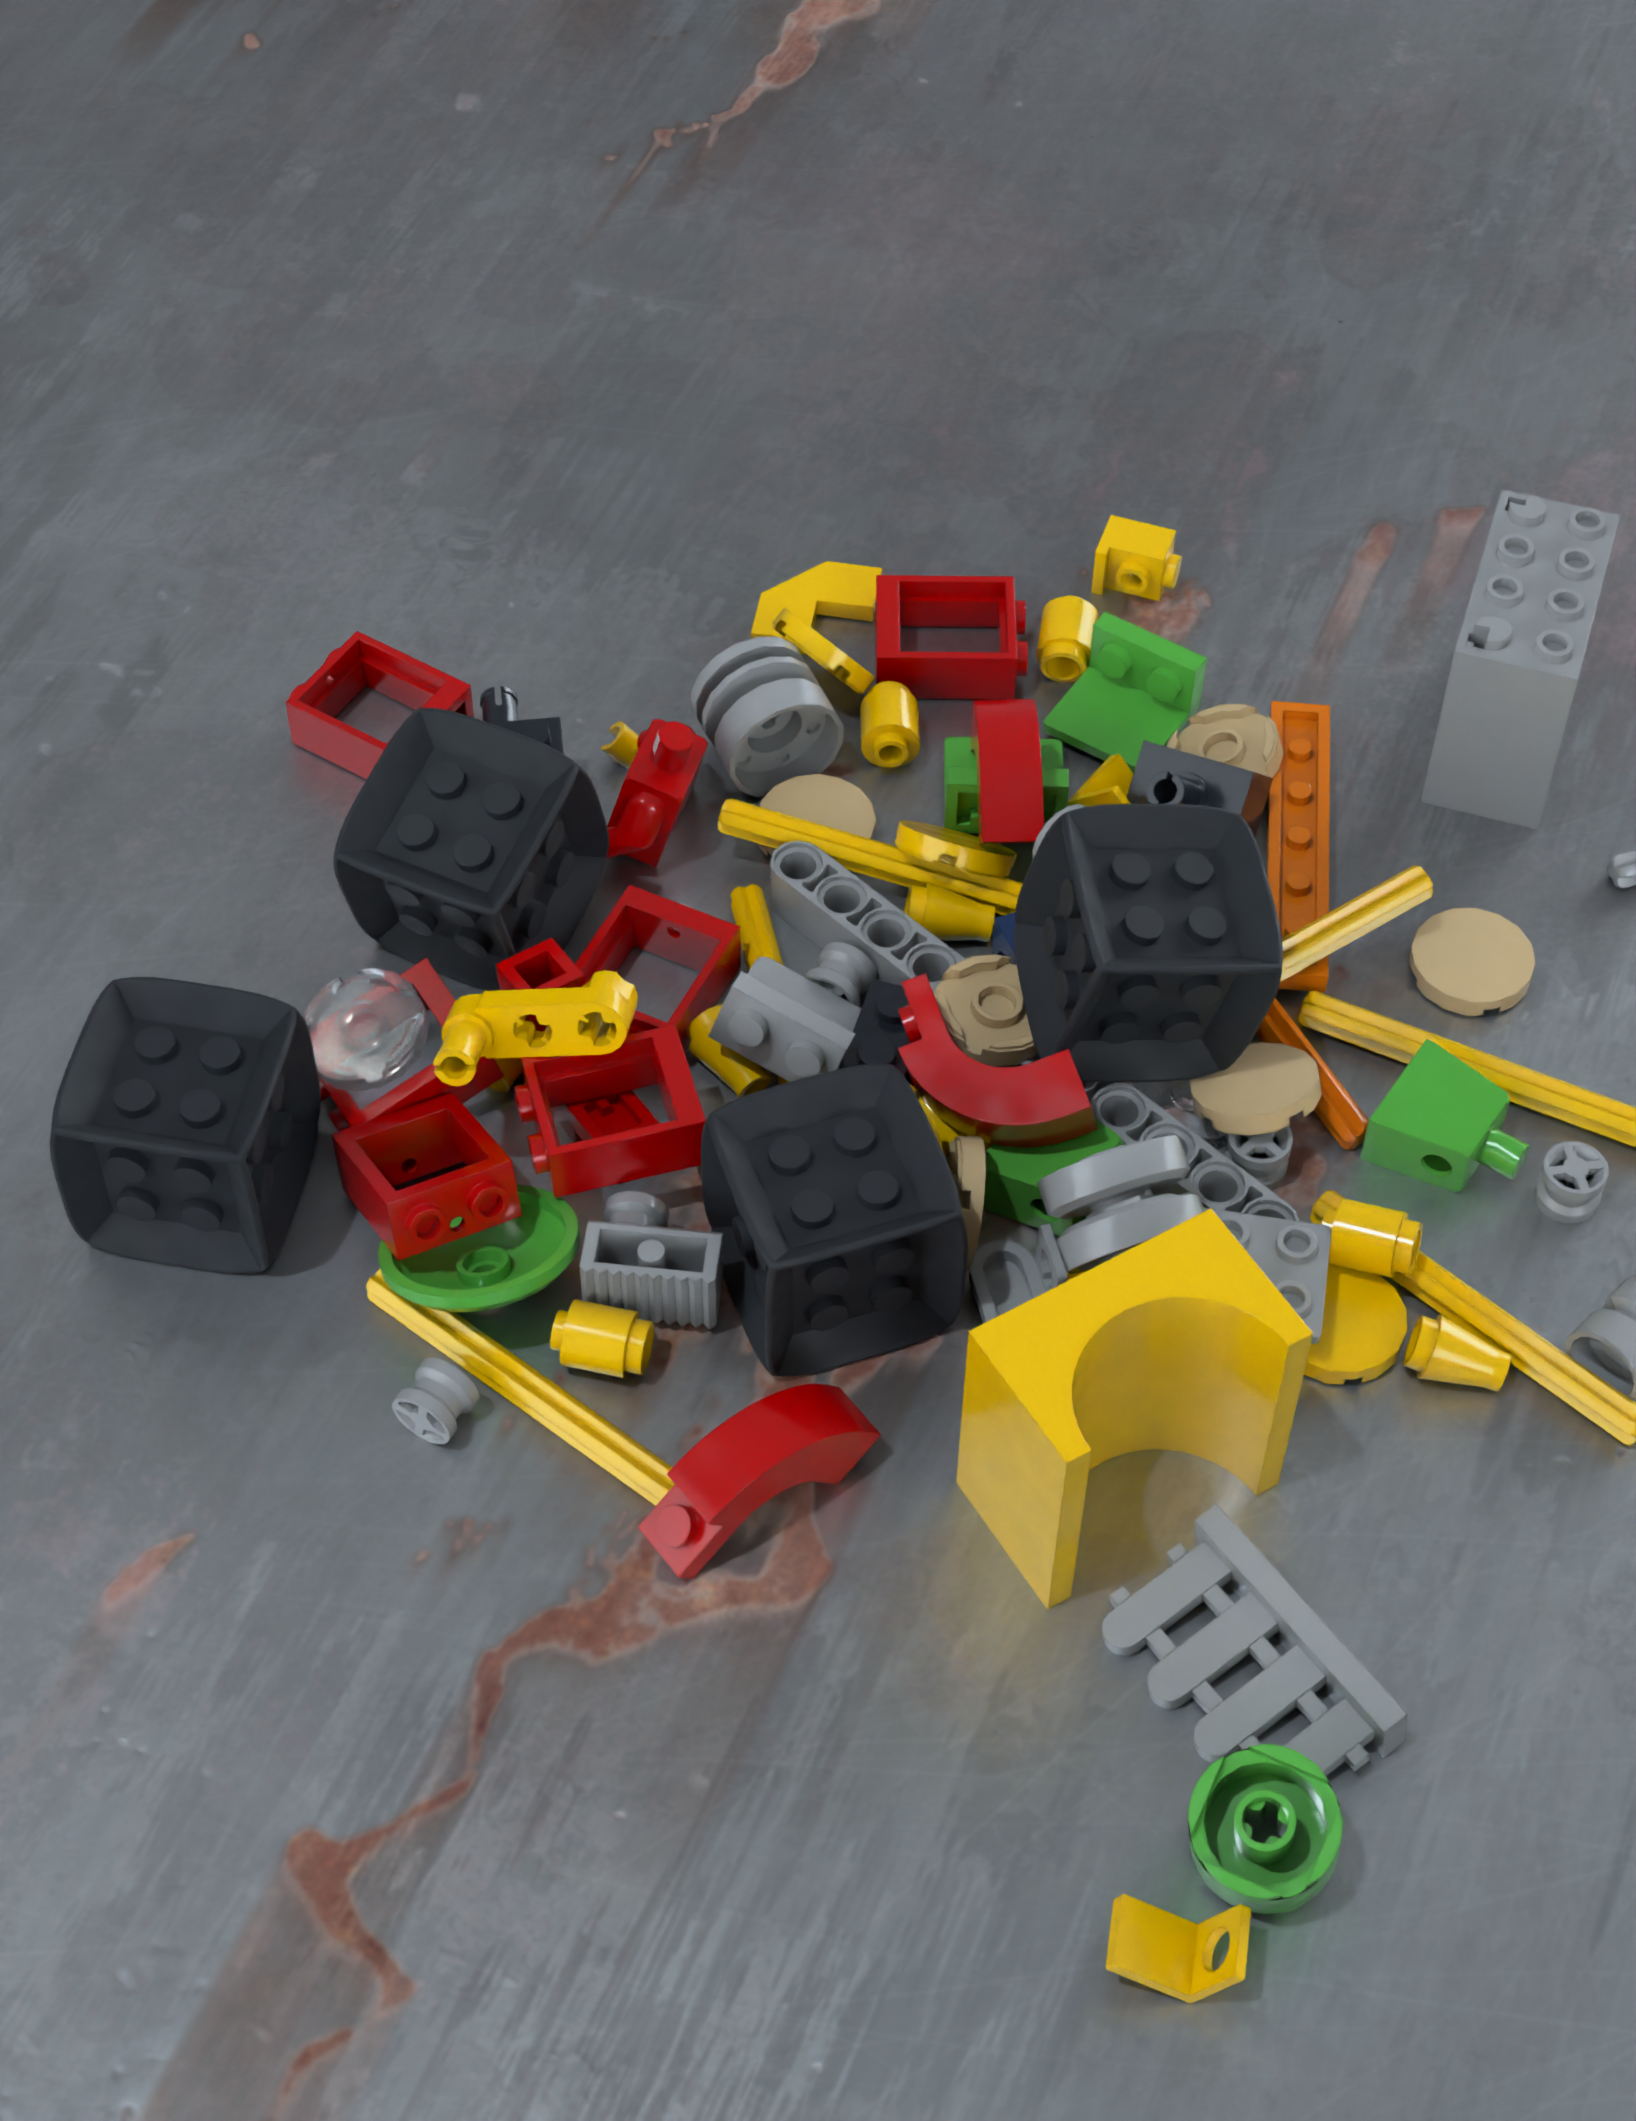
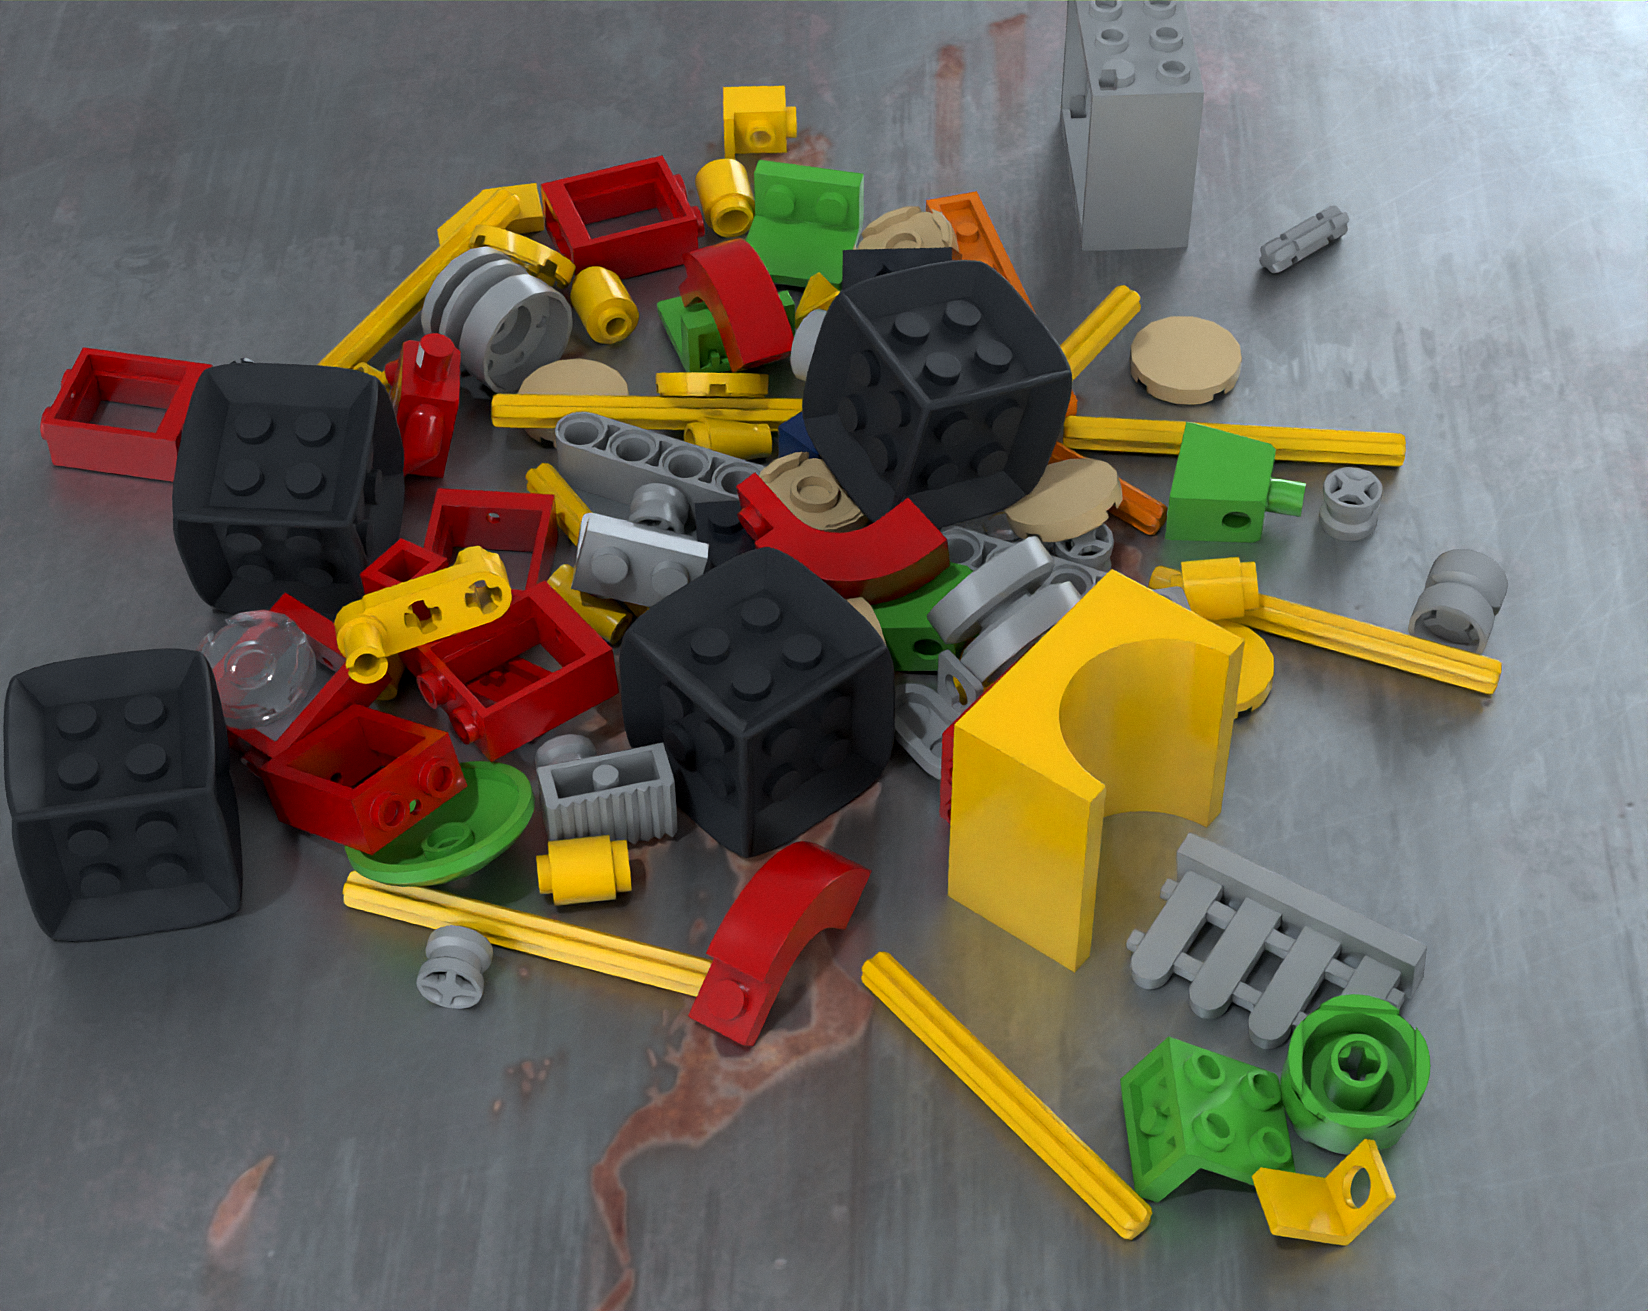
camera: 20 degrees left, 5 degrees down
yellow cone [1403,1314,1511,1392] -> none
none -> yellow axle [317,188,521,370]
none -> yellow axle [861,951,1153,1240]
none -> bright green bracket [1120,1036,1296,1203]

